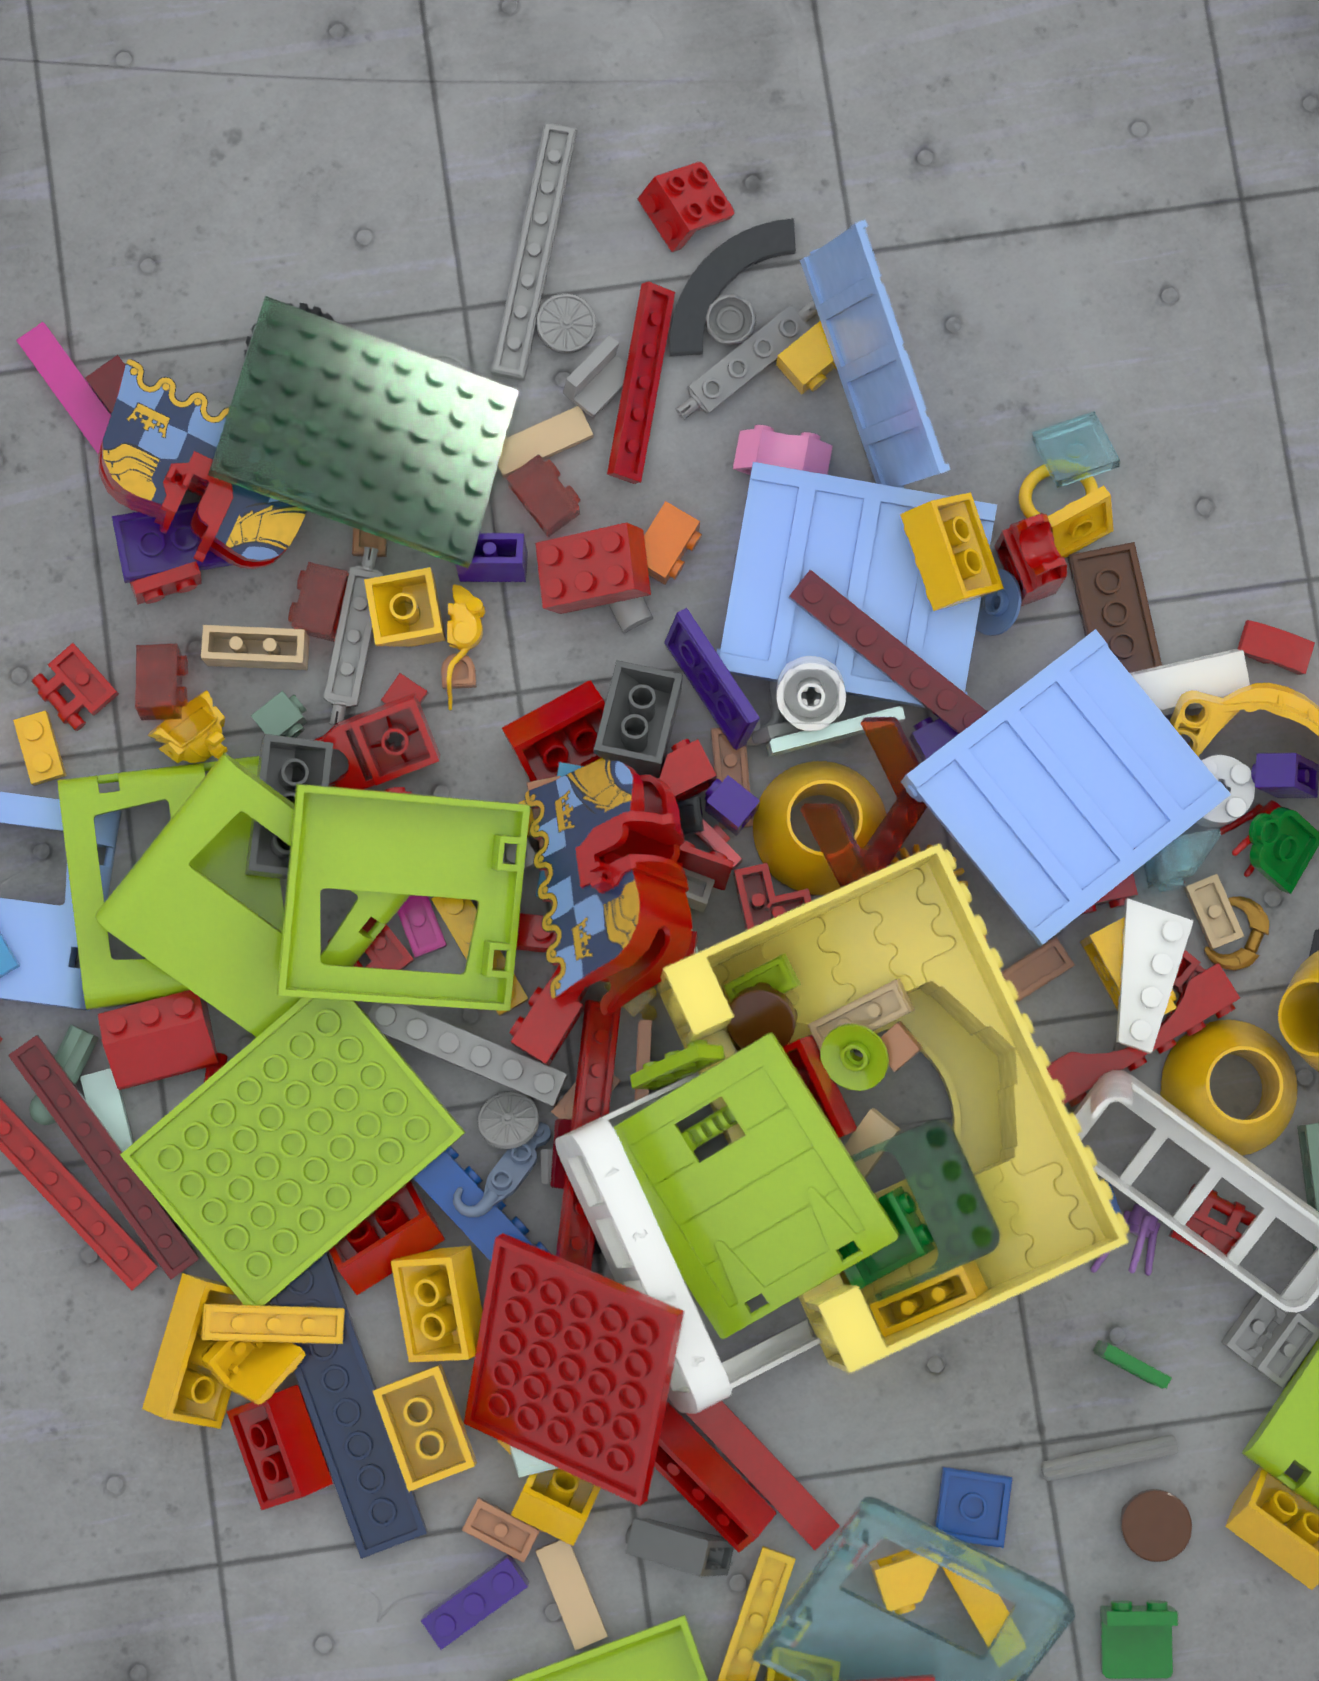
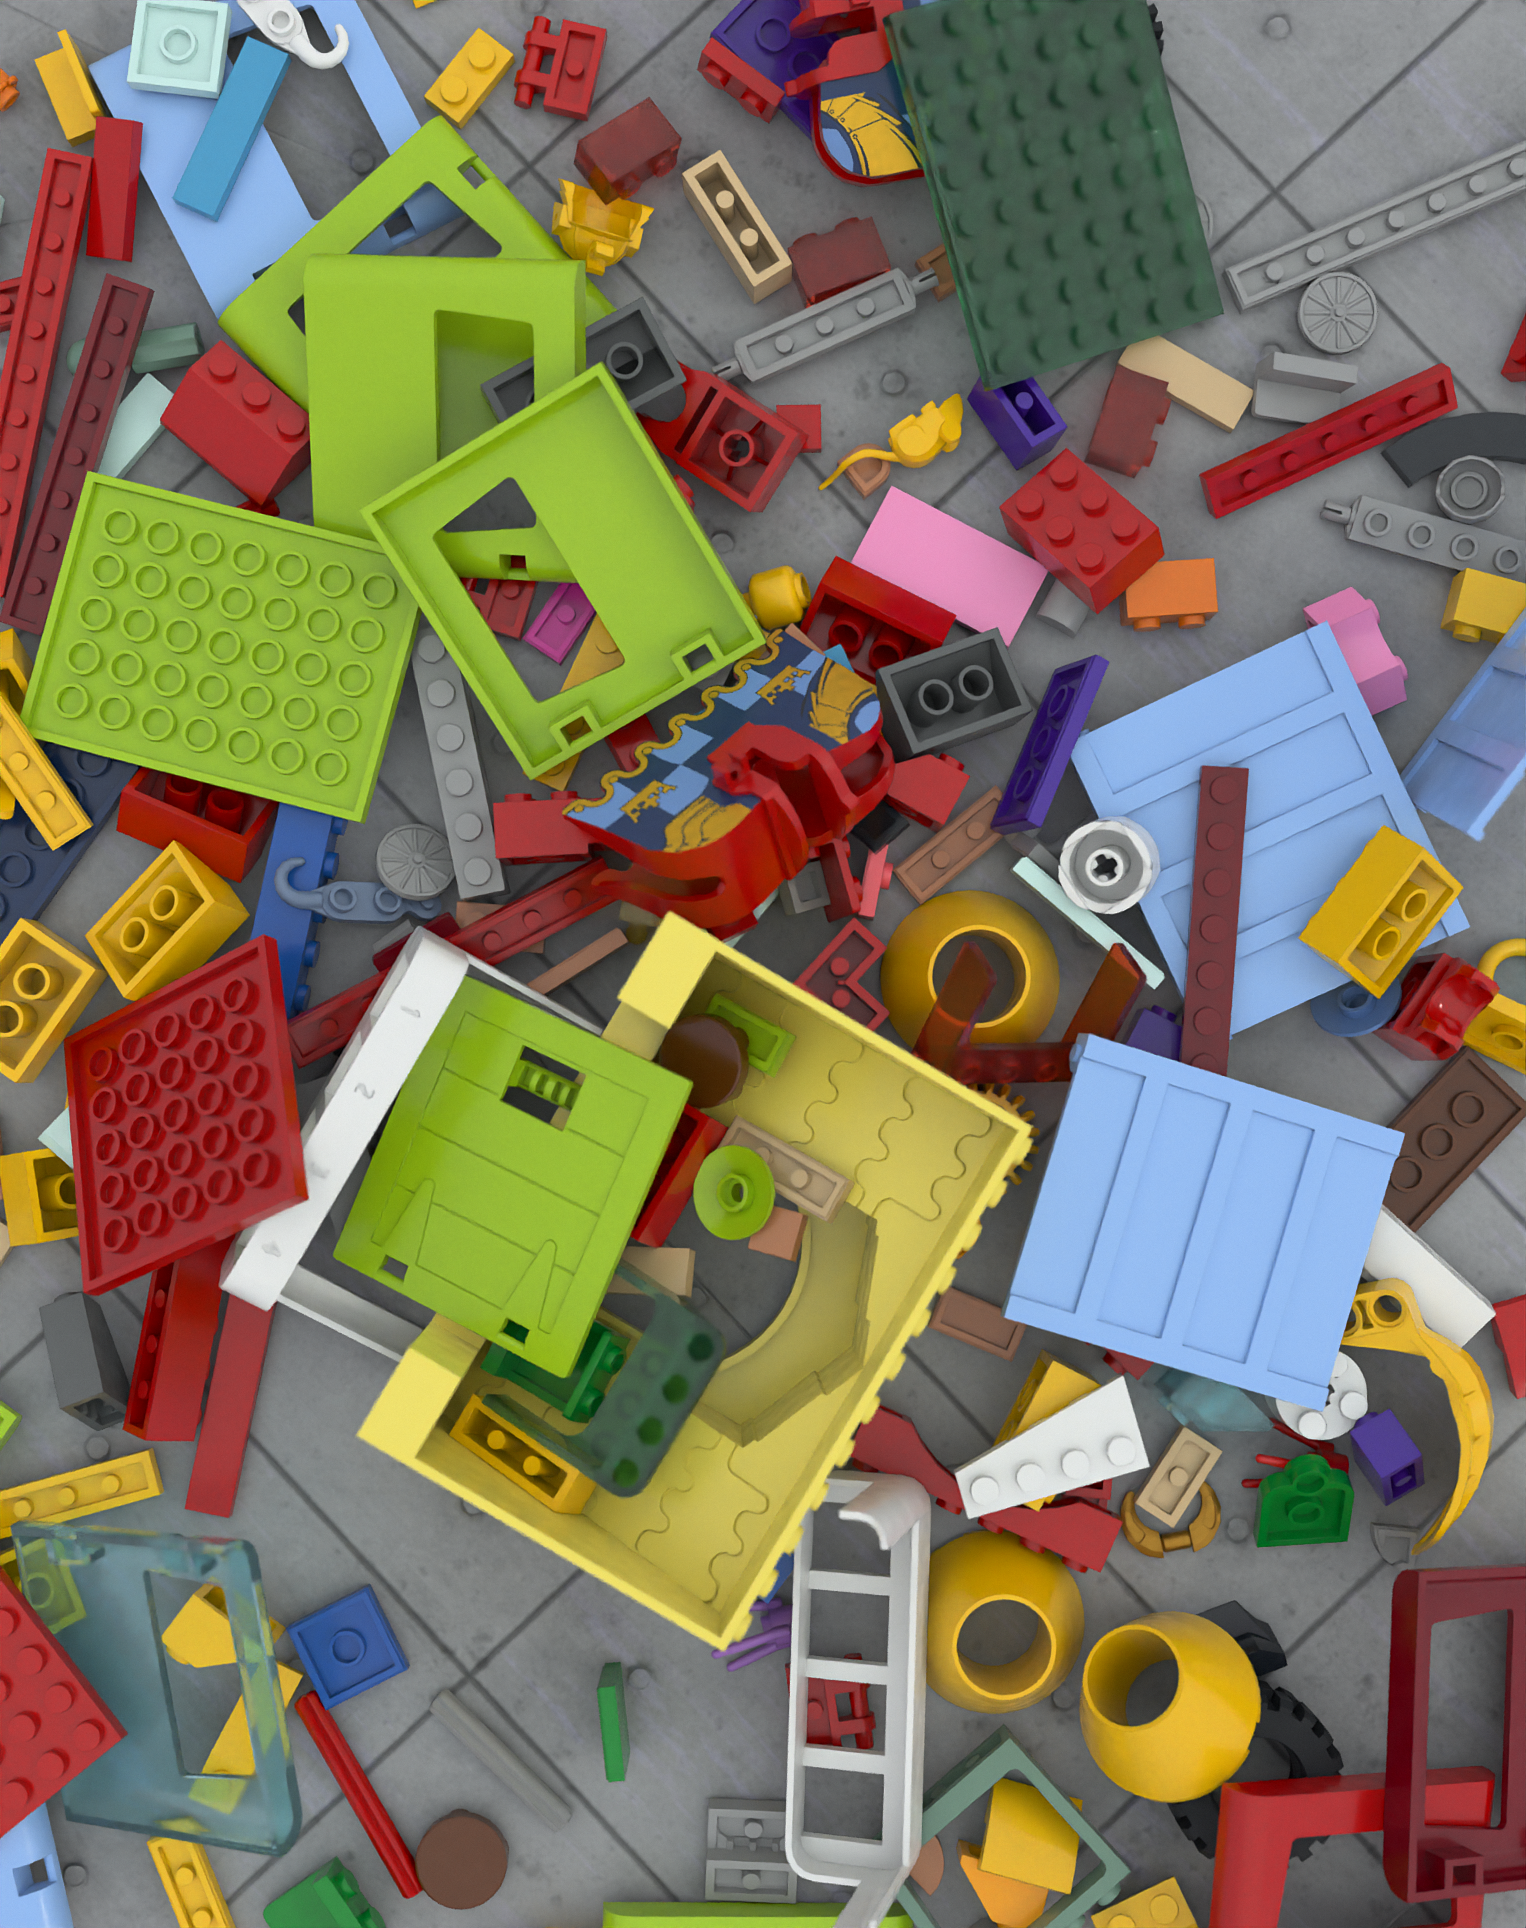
camera: 55 degrees right, 5 degrees up
sand green brick [251,690,307,738] -> none
yellow slope [364,567,446,647] -> none
lime plate [630,1040,725,1090] -> none
dark purple brick [704,775,760,836] -> none
none -> red axle [294,1690,423,1899]
none -> yellow head [742,565,812,630]
none -> bright pink tile [851,486,1048,649]

